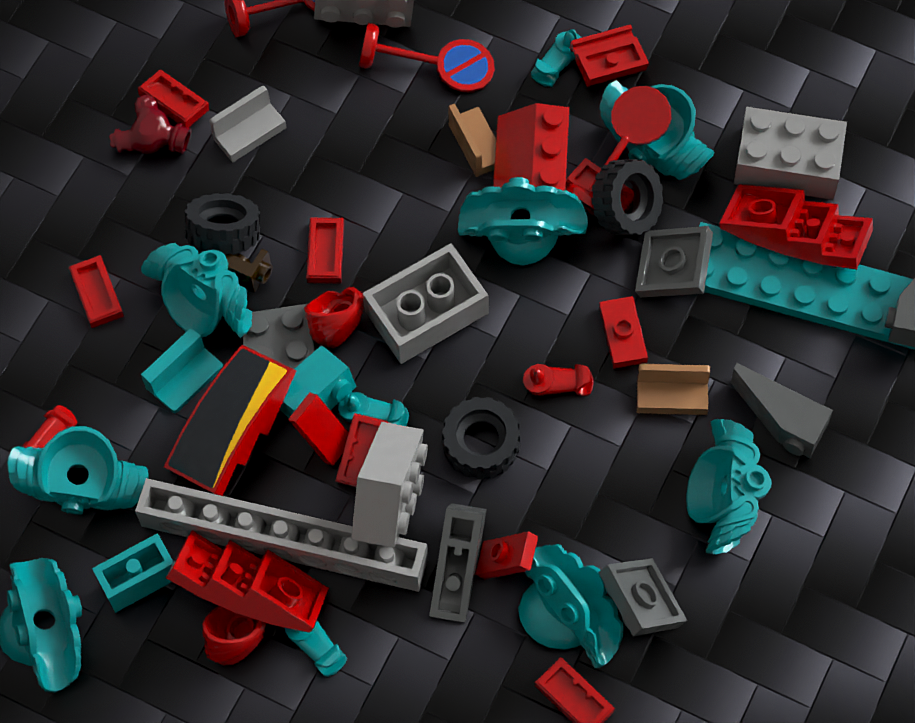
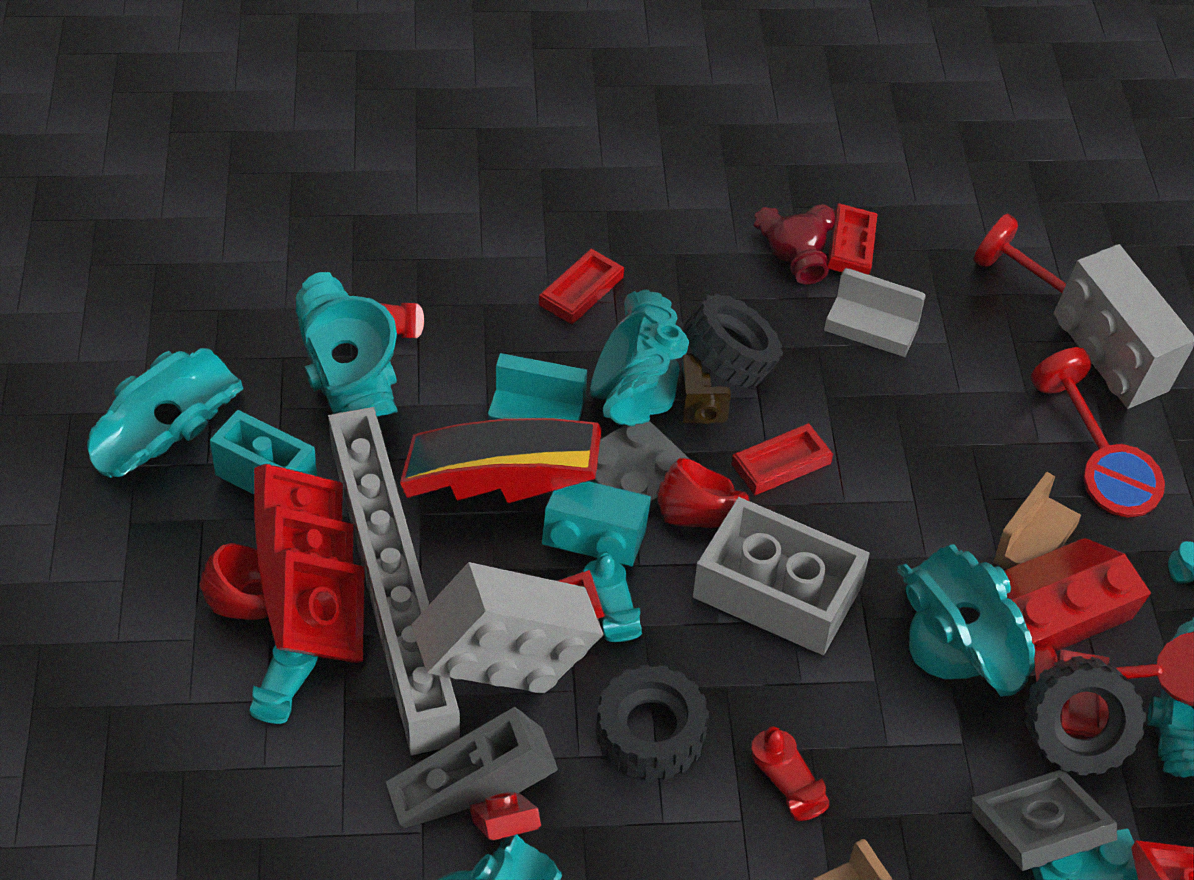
camera: 55 degrees right, 15 degrees down
red tile [288,392,349,466] -> none
red plate [599,296,648,368] -> none

